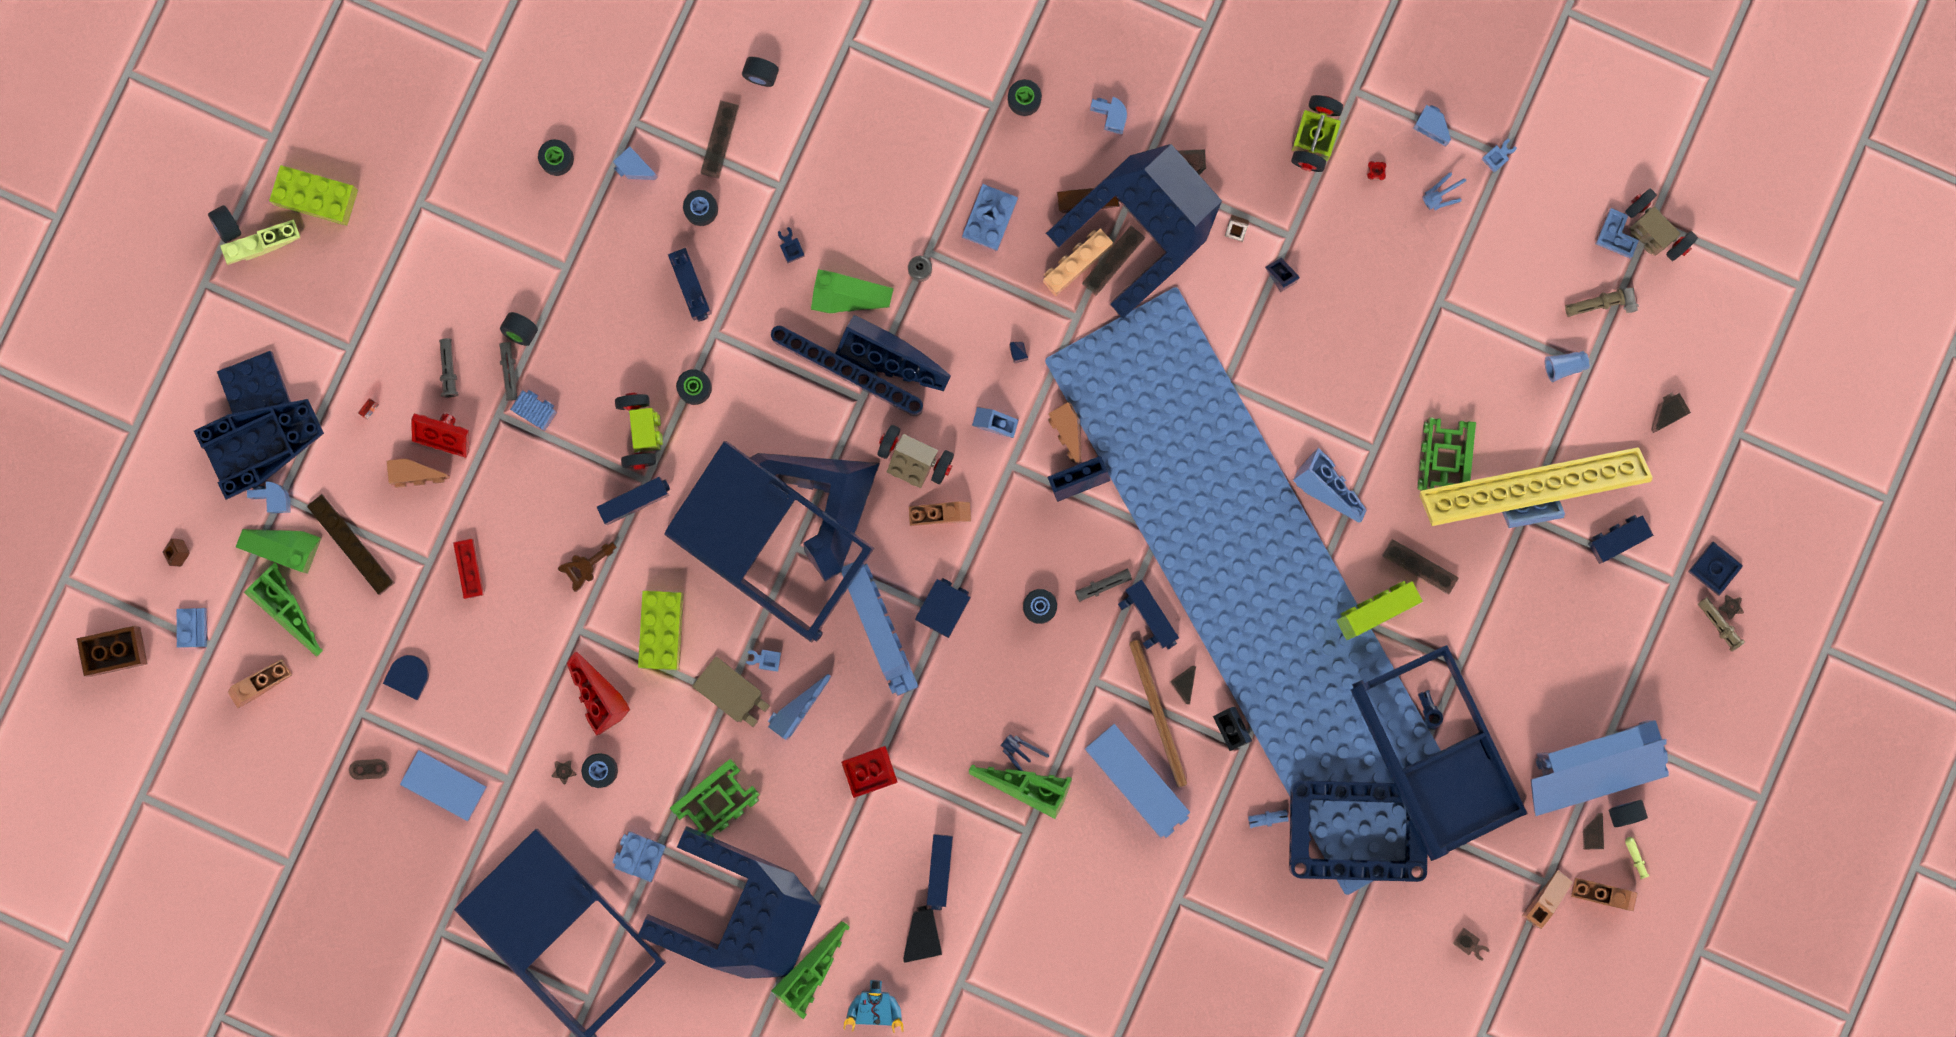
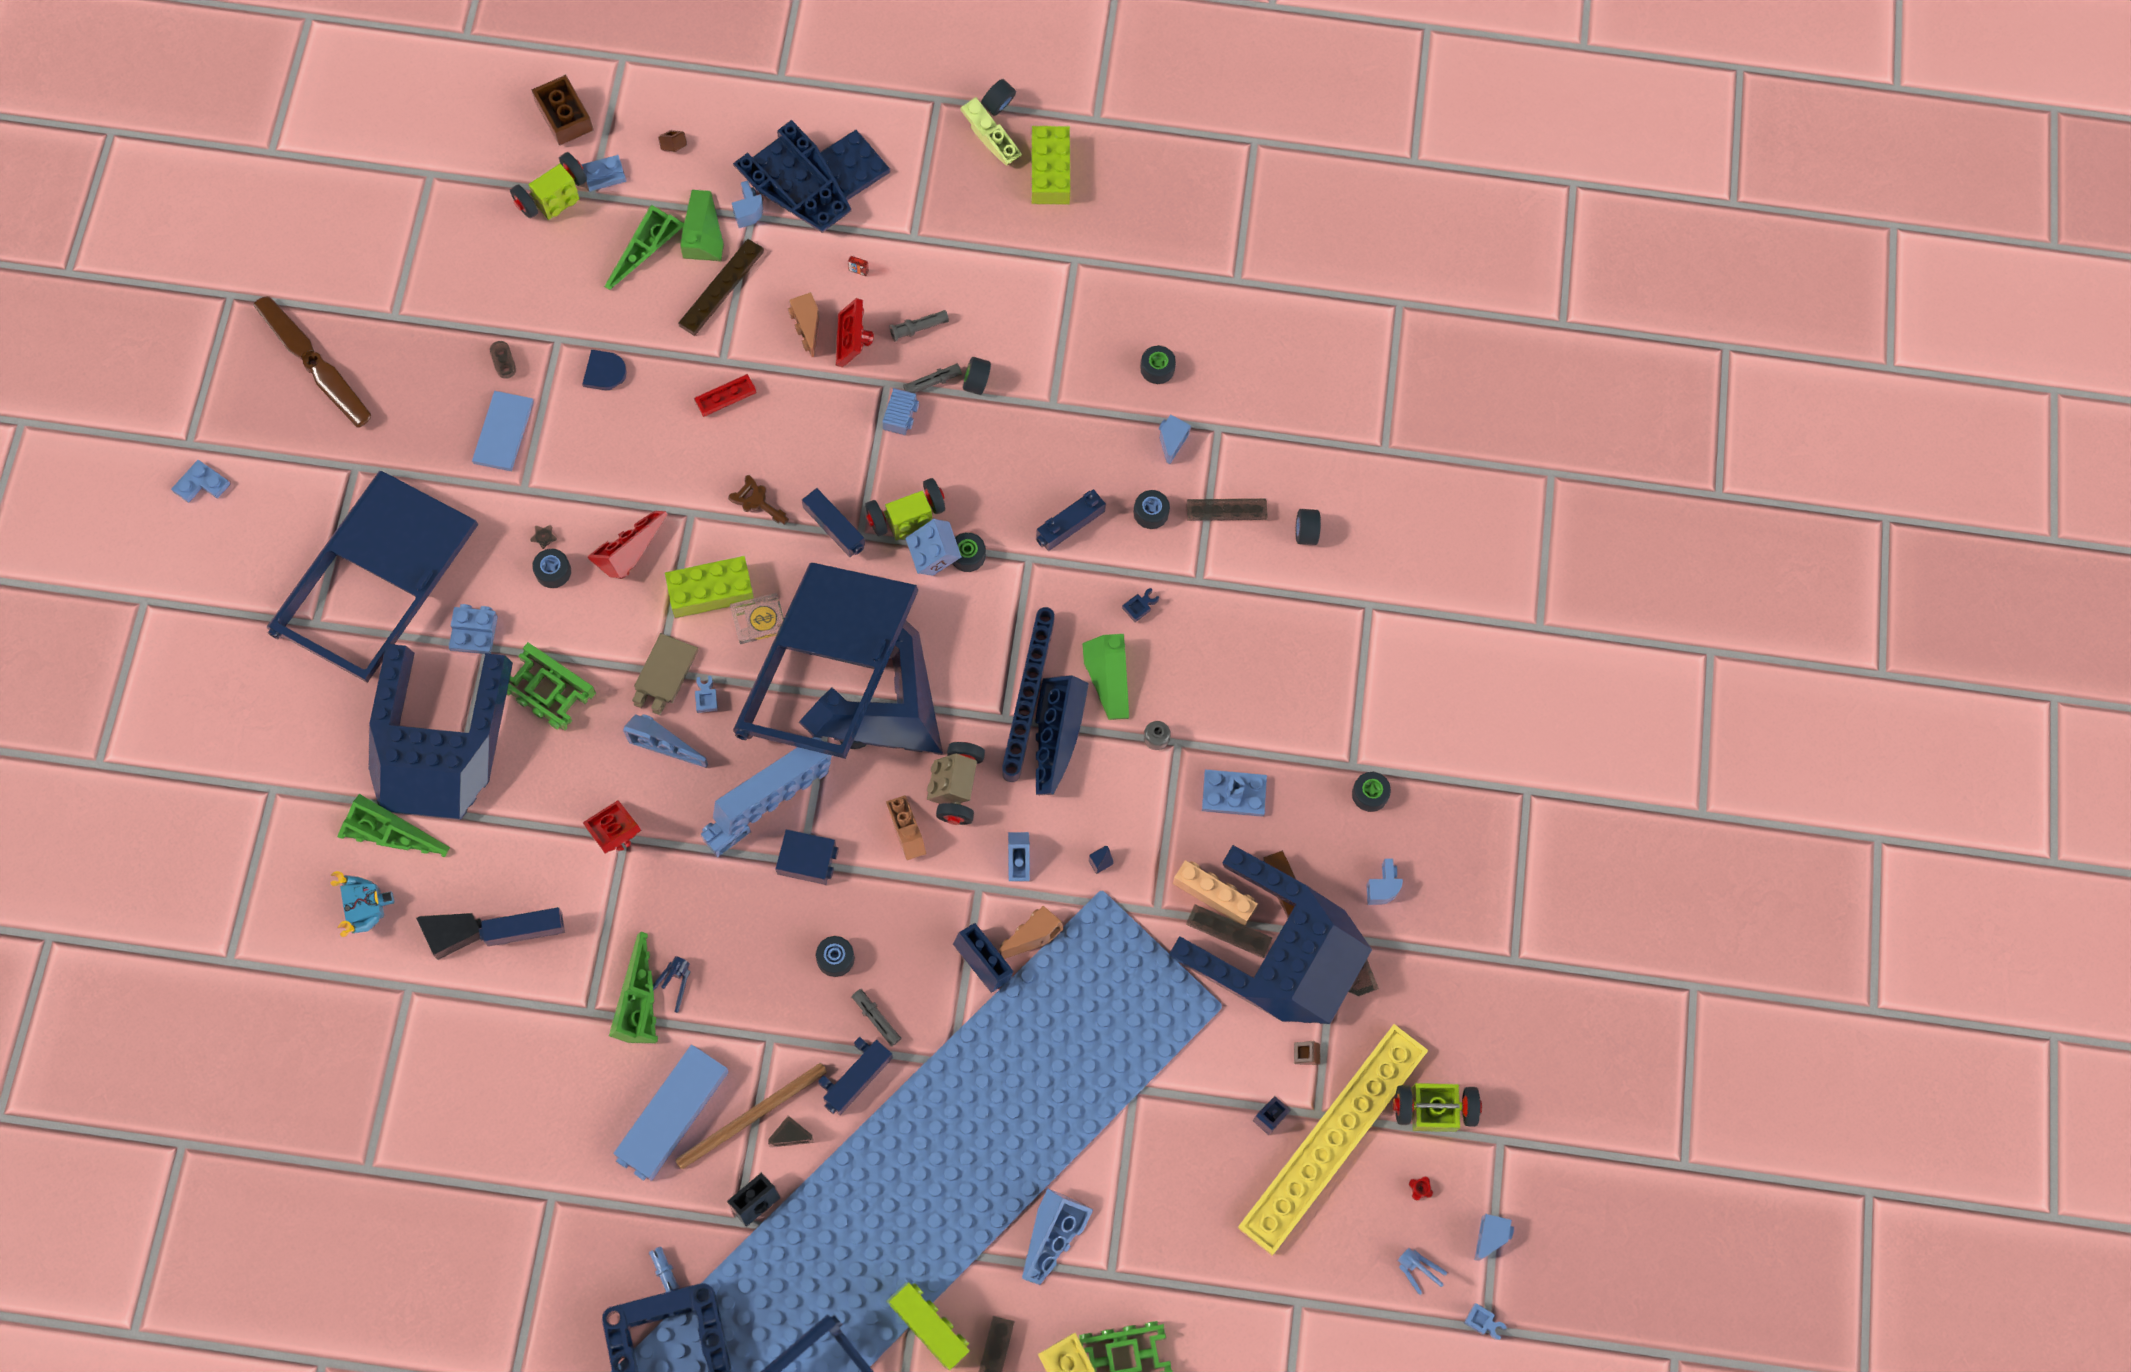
camera: 70 degrees right, 15 degrees down
nougat slope [228,659,292,708] -> none
none -> reddish brown piece [253,296,371,428]
none -> lime brick [510,152,587,220]
none -> clear container [730,593,784,645]
none -> medium blue brick [906,519,961,576]
none -> light yellow plate [1238,1024,1429,1256]

